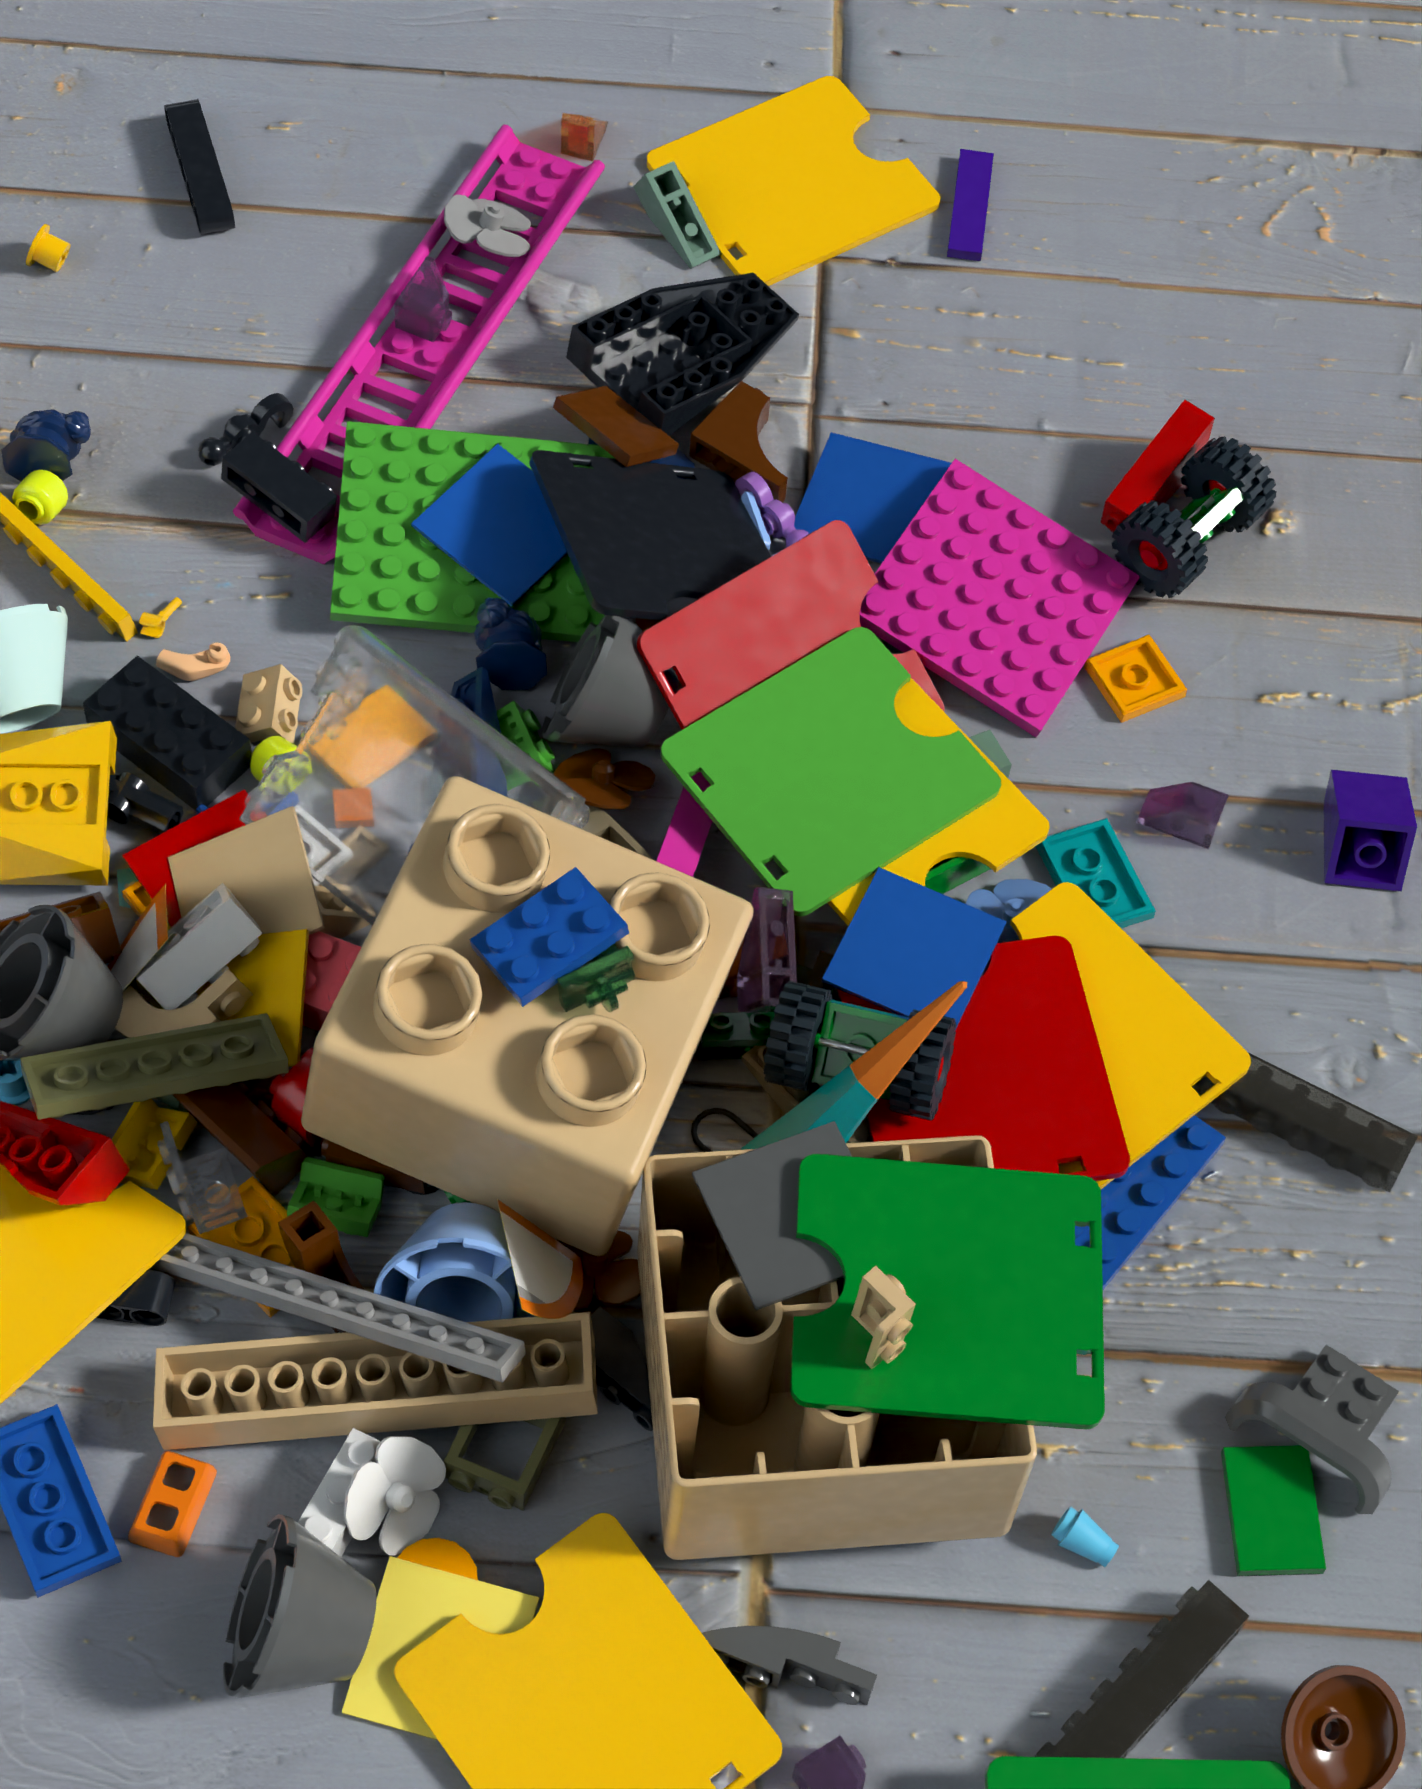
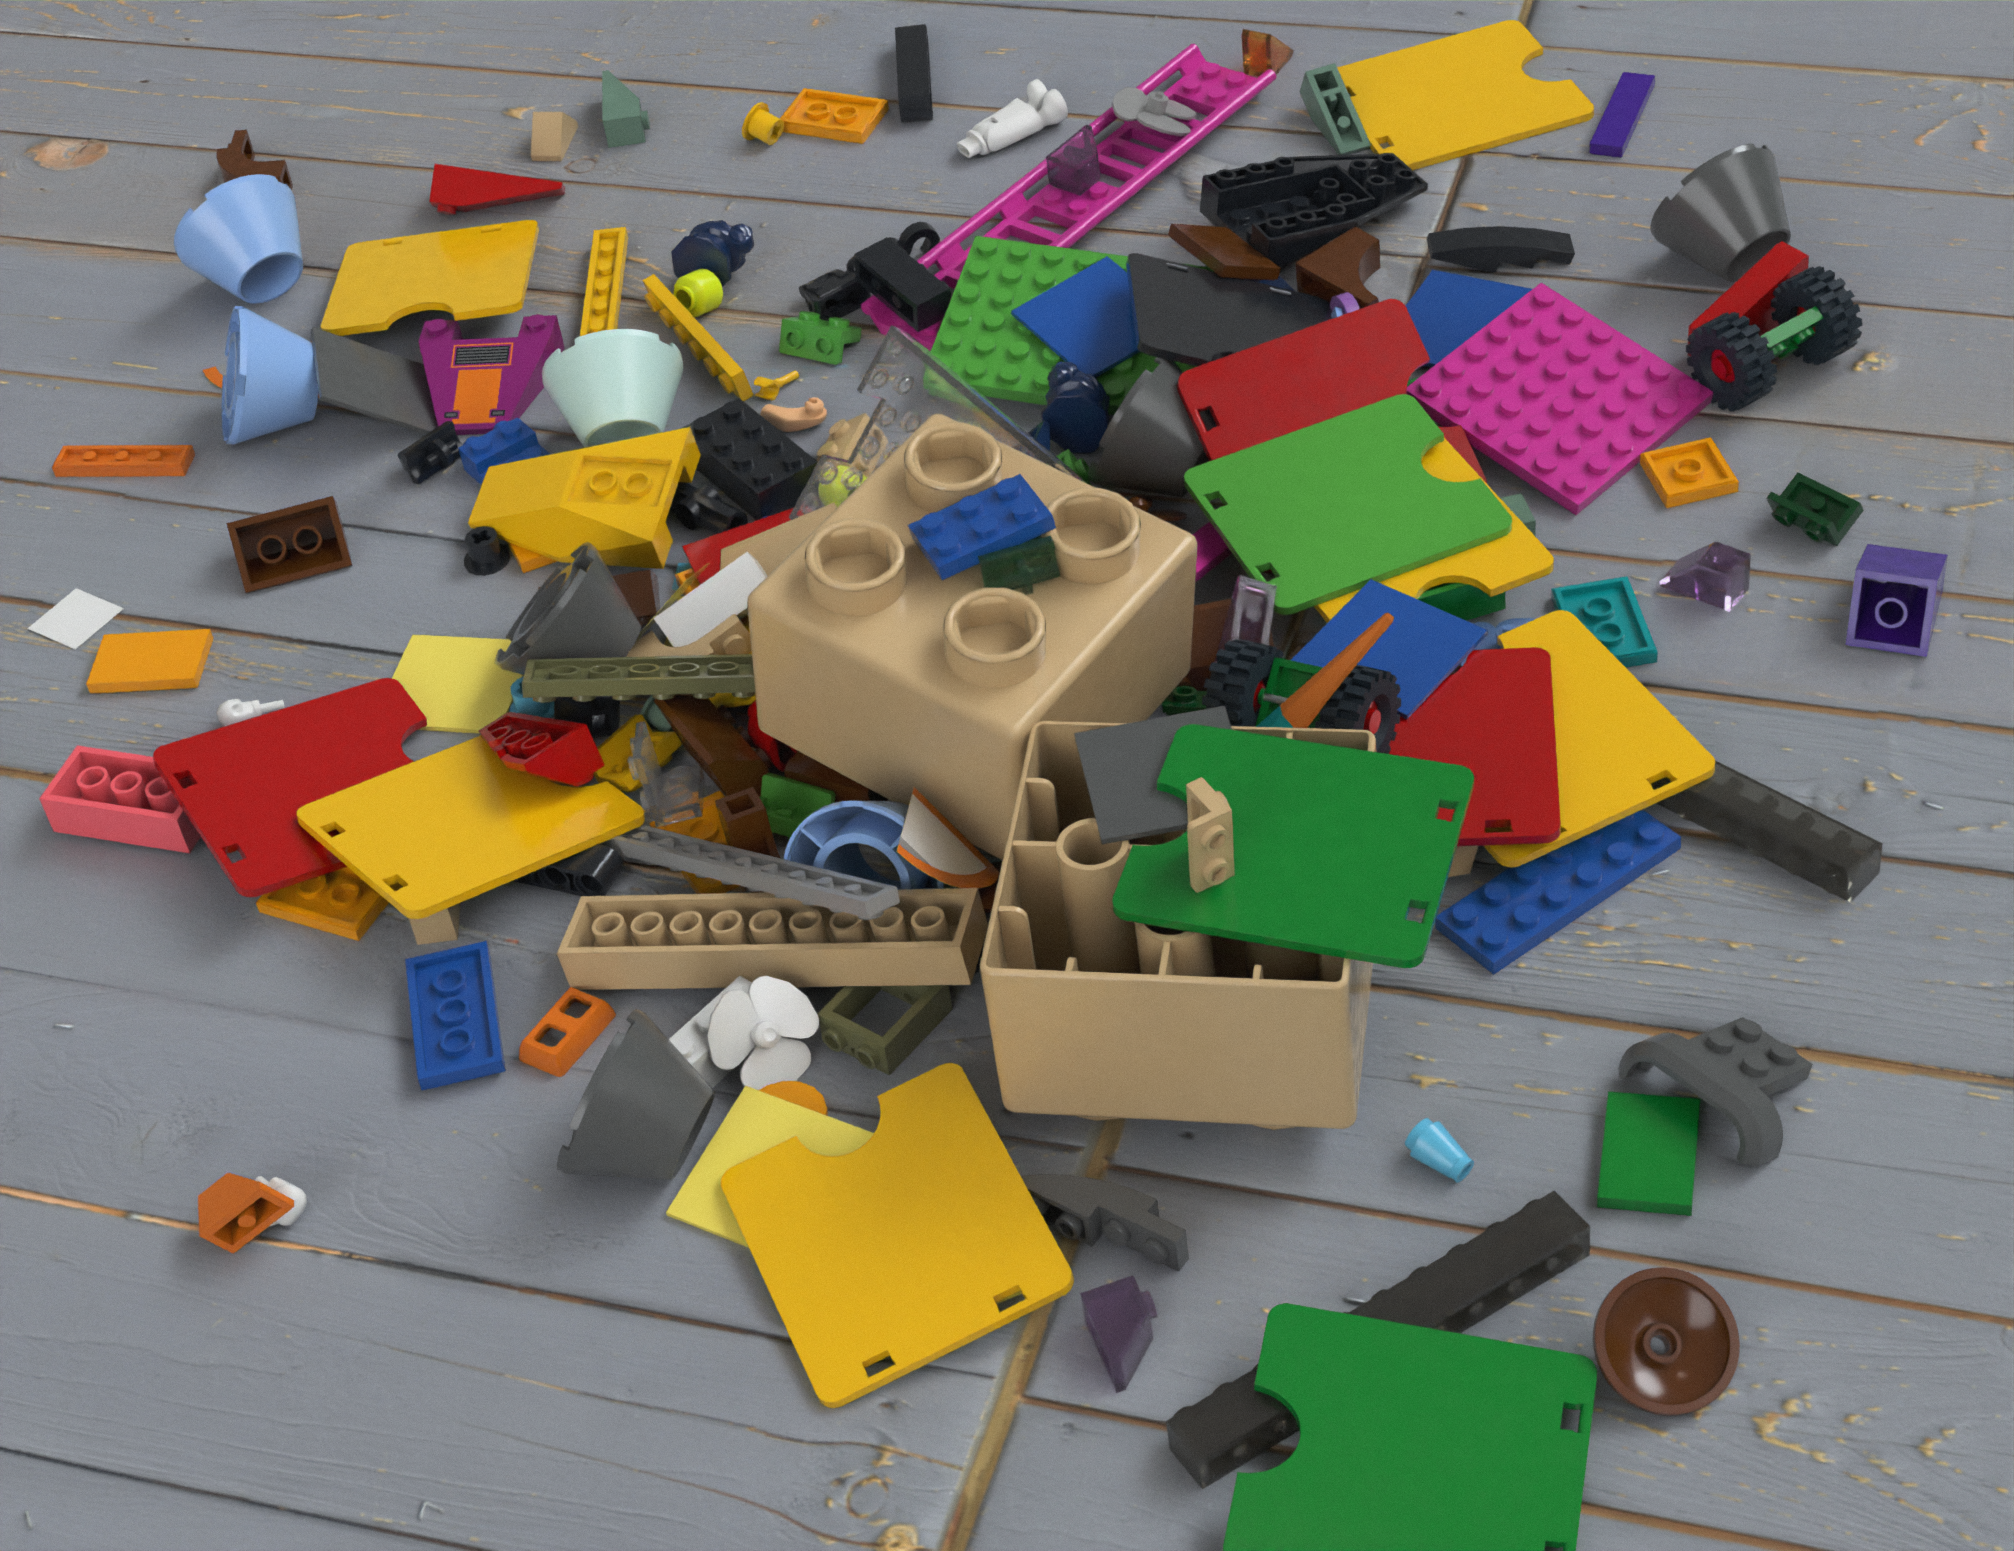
camera: 25 degrees right, 15 degrees down
none -> bright green bracket [779,311,862,365]
none -> light orange tile [780,88,889,144]
none -> black piece [799,269,871,321]
none -> white piece [956,79,1068,158]
none -> black slope [1427,226,1575,273]
none -> dark grey cone [1650,143,1791,282]
none -> dark green bracket [1766,472,1864,546]

